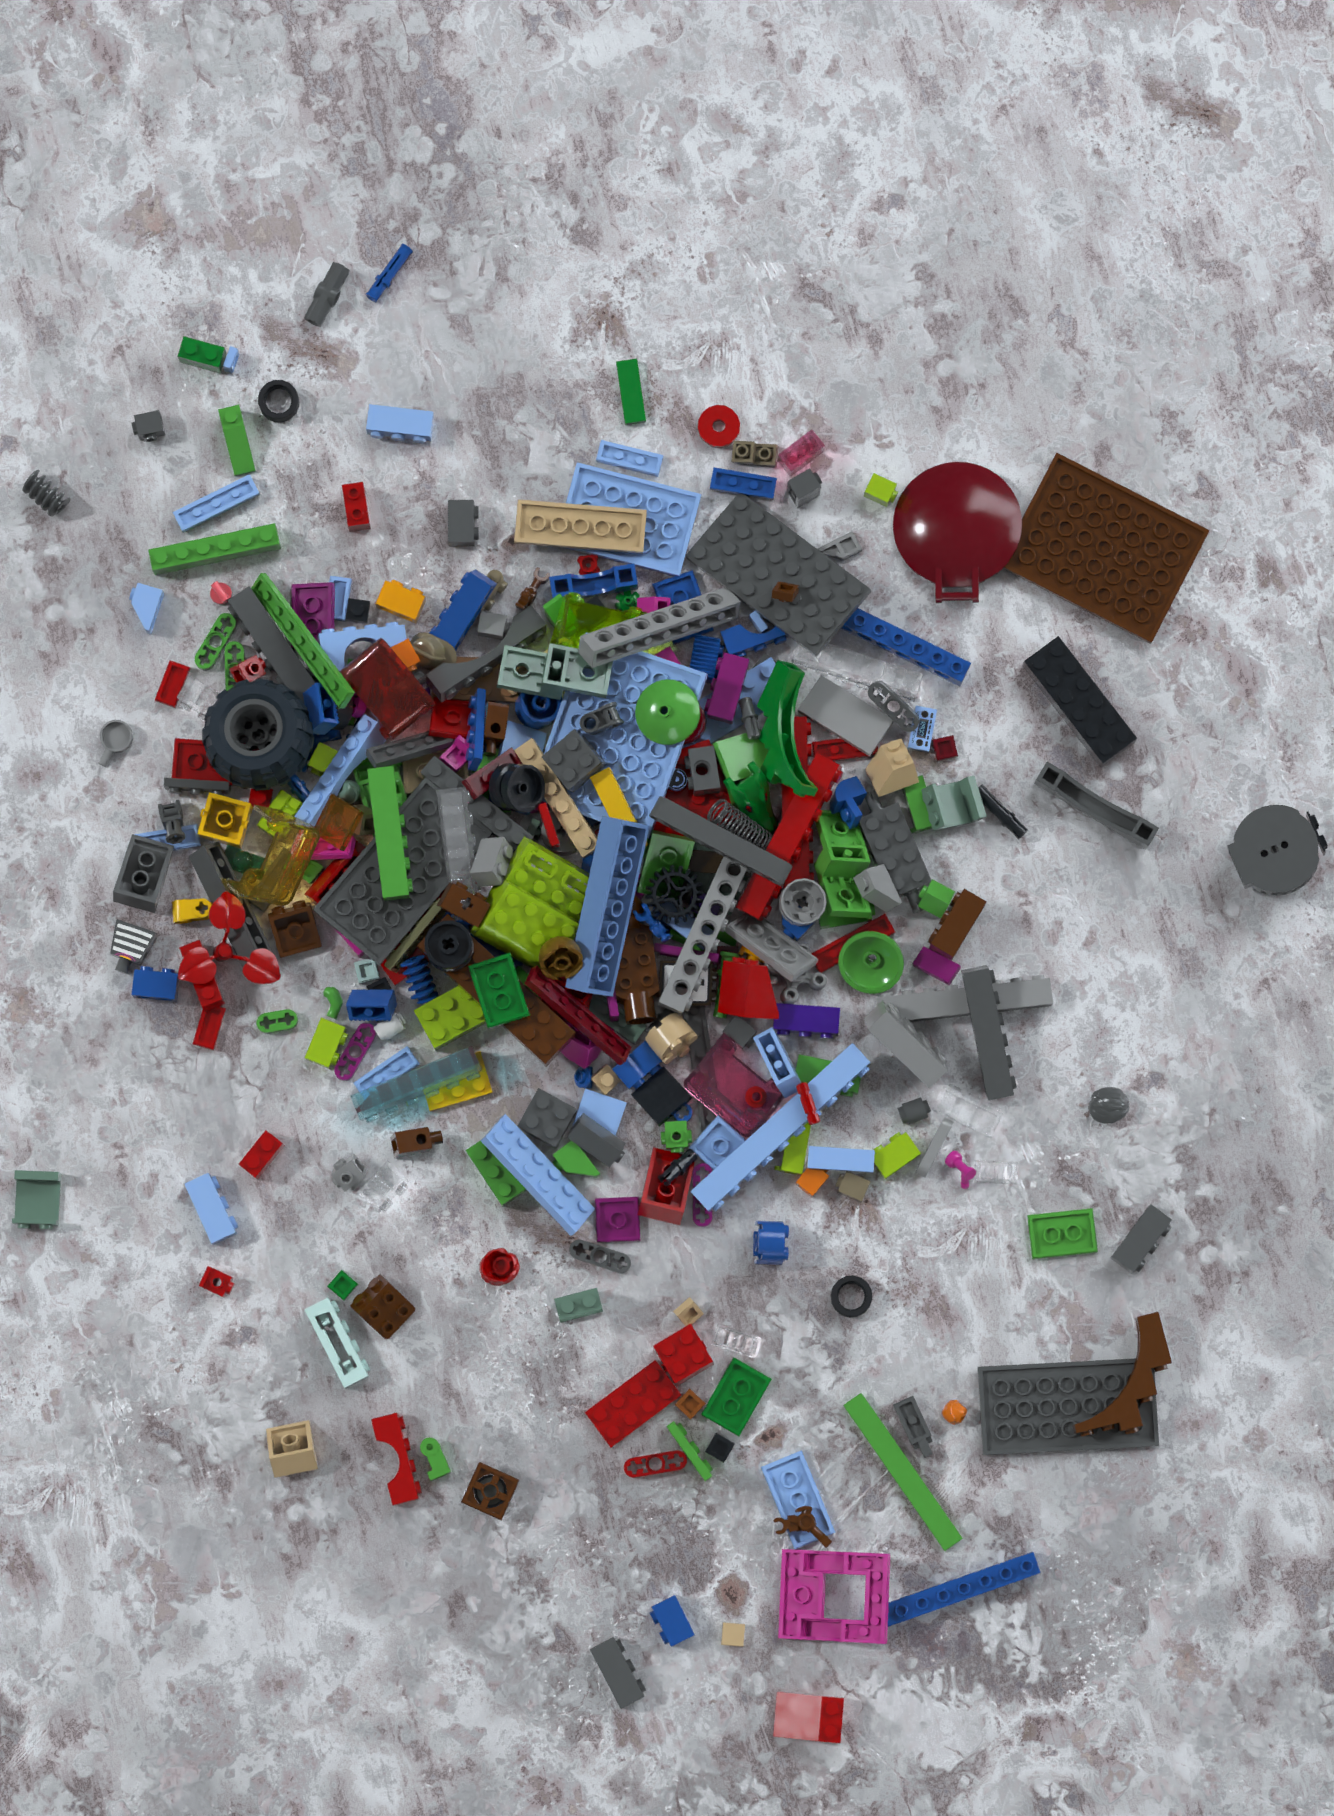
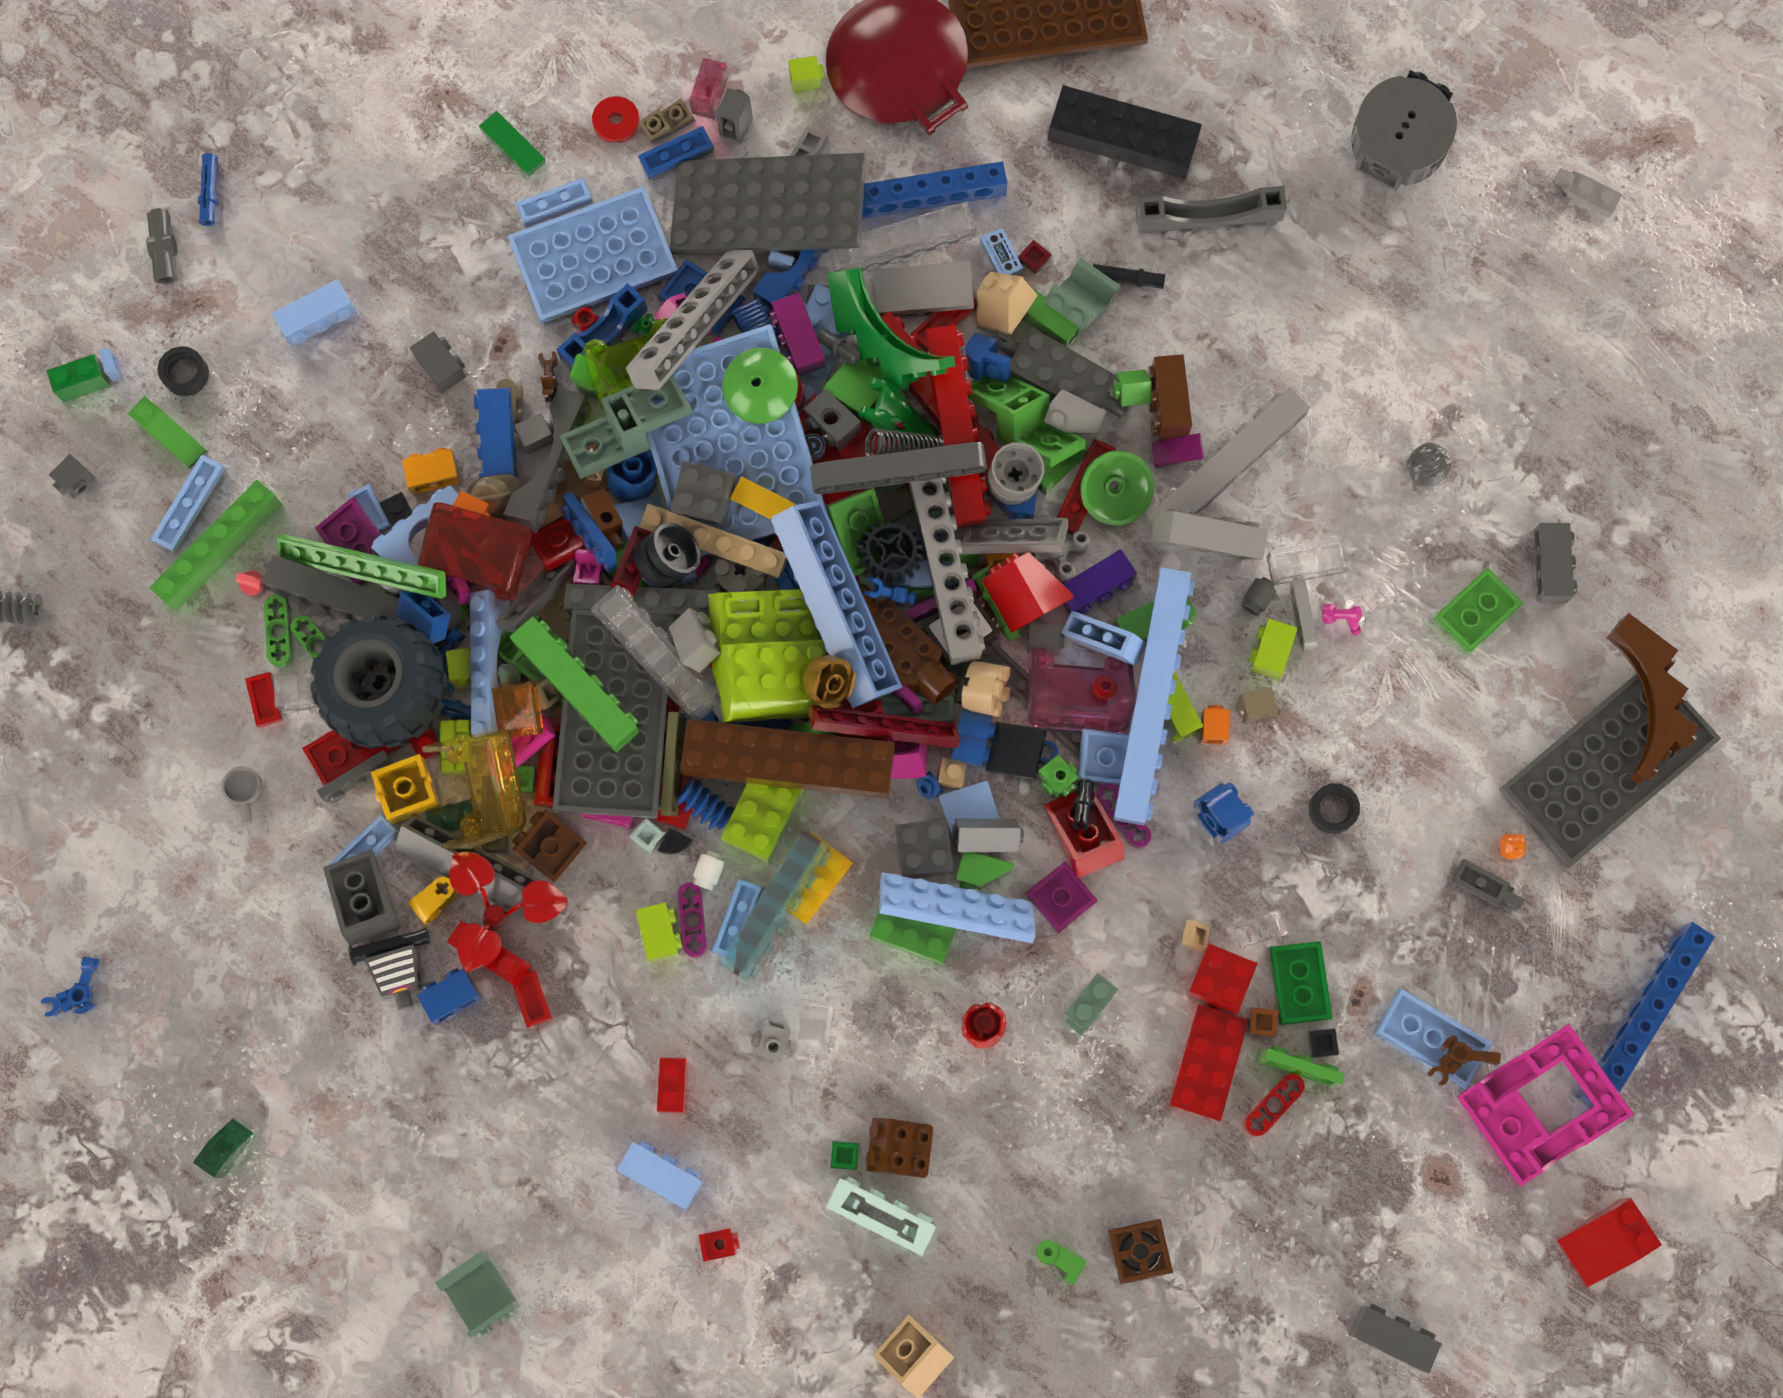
camera: 35 degrees left, 5 degrees down
light blue slope [129,583,164,634] -> none
dark grey connector [158,800,185,844] -> none
red brick [229,655,267,682] -> none
bright green beam [256,1009,298,1033] -> none
bright green arm [323,987,343,1019] -> none
red brick [342,482,371,532] -> none
blue brick [346,989,397,1022] -> none
red arch [371,1412,422,1506] -> none
reddish brown torso [390,1127,443,1159] -> none
black wheel [424,920,474,972] -> none
reddish brown brick [437,881,491,927] -> none
green tile [468,953,530,1029] -> none
tan plate [514,500,647,554] -> none
red tile [538,803,560,849] -> none
dark grey beam [569,1239,631,1274] -> none
dark grey piece [580,702,624,735] -> none
blue brick [650,1595,695,1647] -> none
tan tile [721,1622,745,1647] -> none
reddish brown plate [772,581,799,602] -> none
red axle [796,1082,820,1125] -> none
light blue tile [807,1146,875,1173] -> none
bright green tile [843,1393,963,1551] -> none
dark grey beam [868,681,919,732] -> none
dark grey brick [961,965,1017,1101] -> none
none -> black pin [348,928,430,966]

